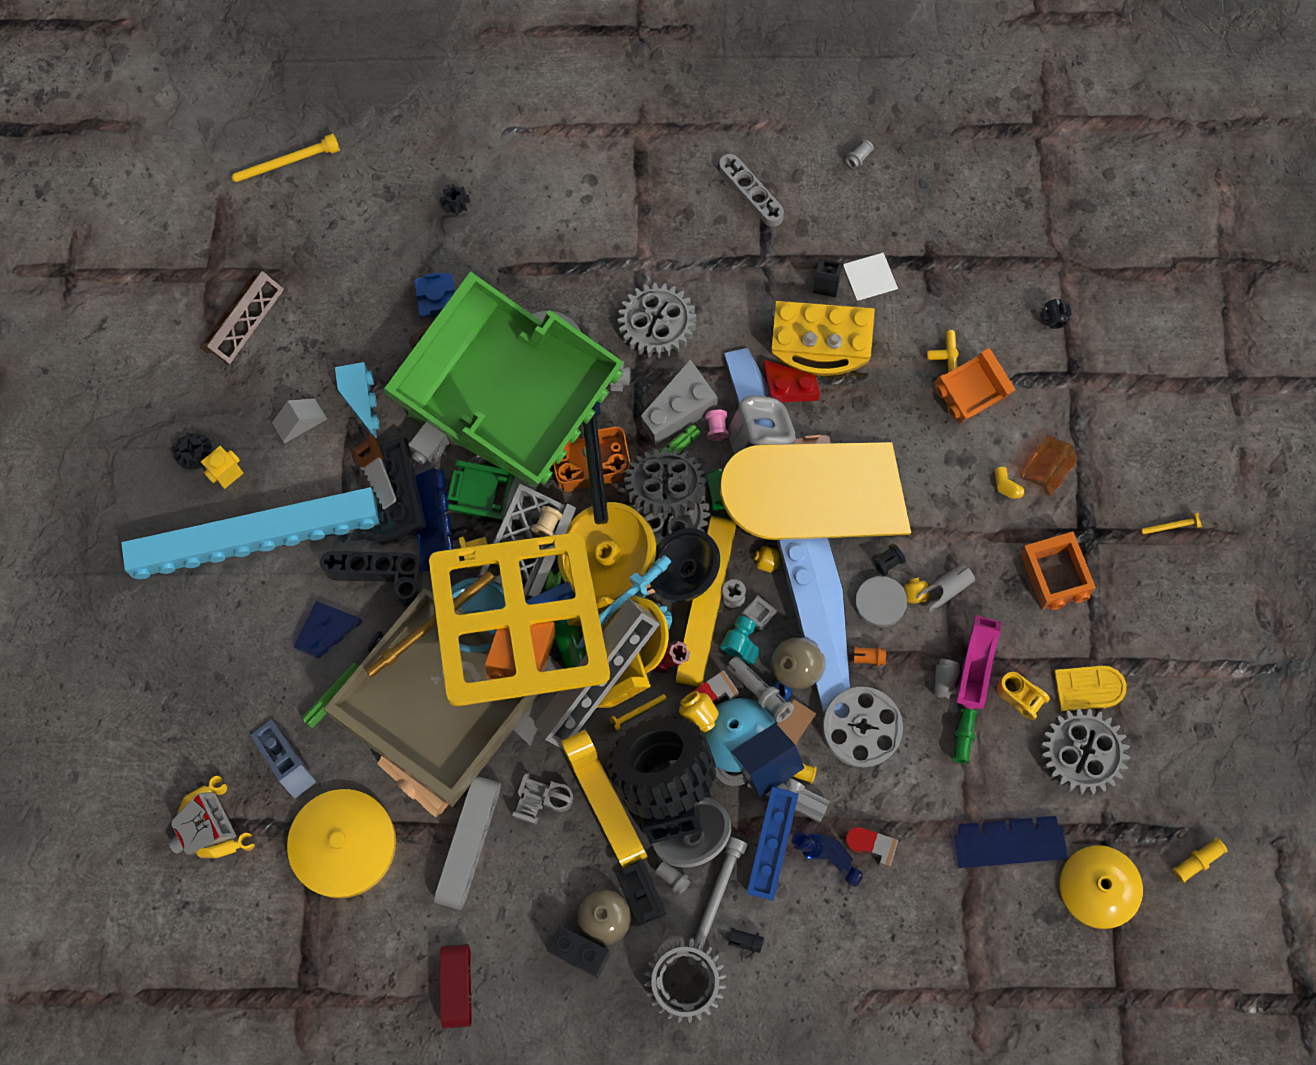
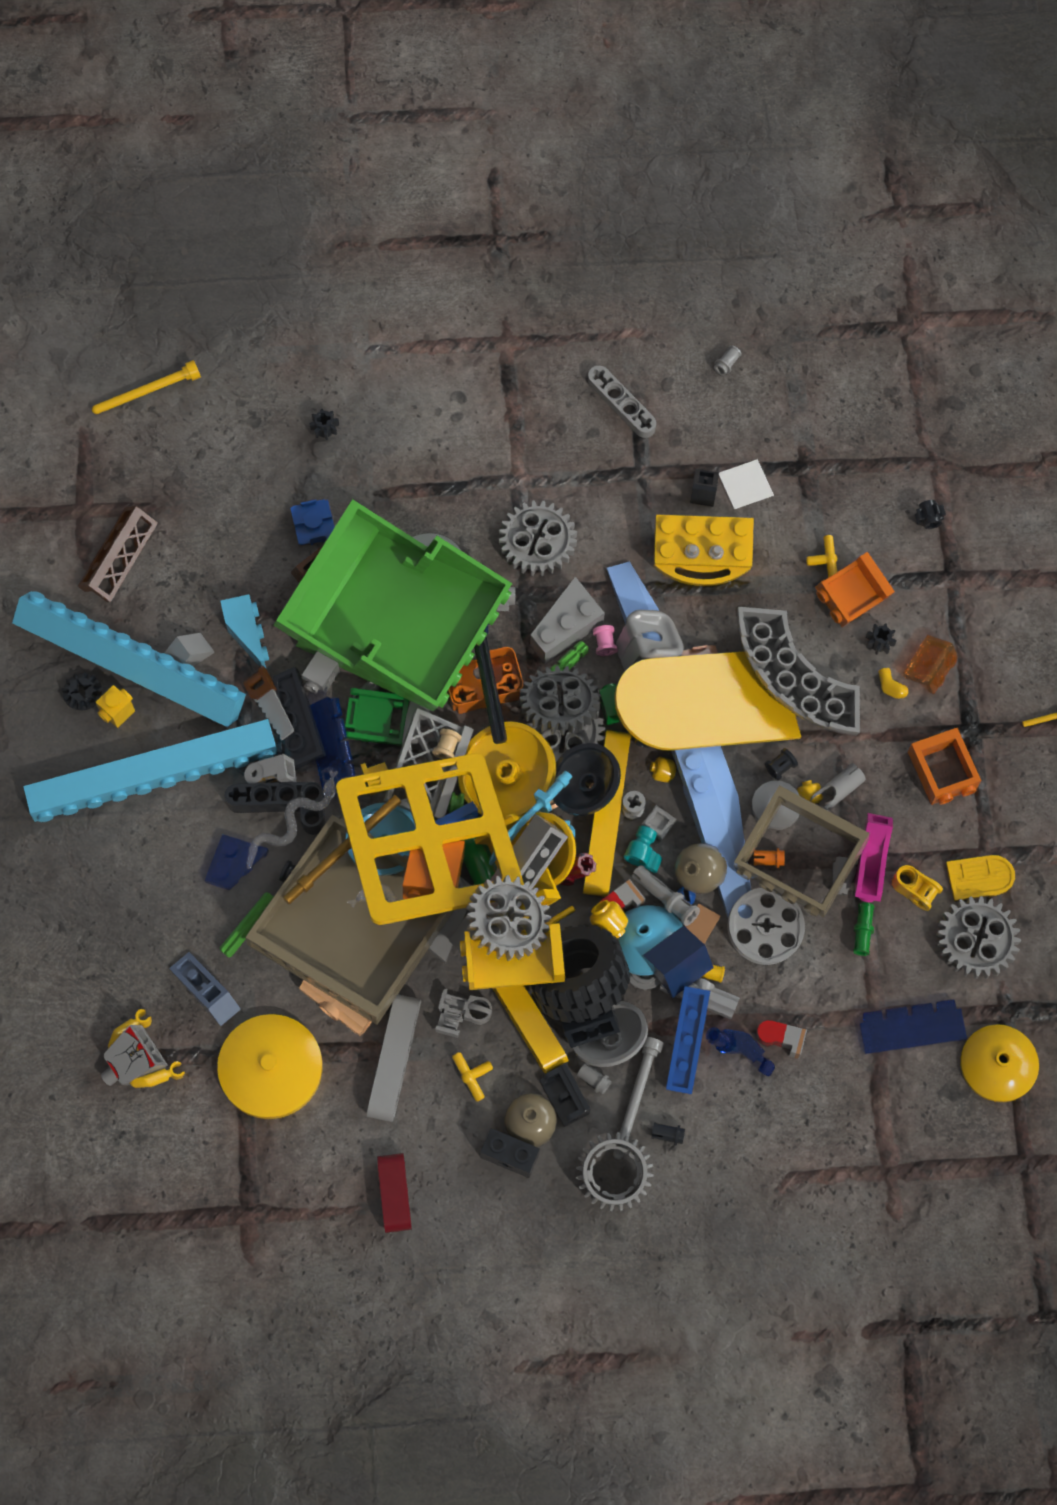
camera: 10 degrees left, 0 degrees up
red wing [763,361,820,402] -> none
none -> medium azure brick [12,591,246,727]
none -> light grey leg [244,754,297,783]
none -> clear animal [247,770,338,869]
none -> yellow piece [452,1052,493,1102]
none -> yellow panel [460,923,565,990]
none -> light grey gear [465,875,551,961]
none -> dark tan window [734,785,869,917]
none -> light grey brick [737,607,860,736]
none -> black gear [866,623,897,655]

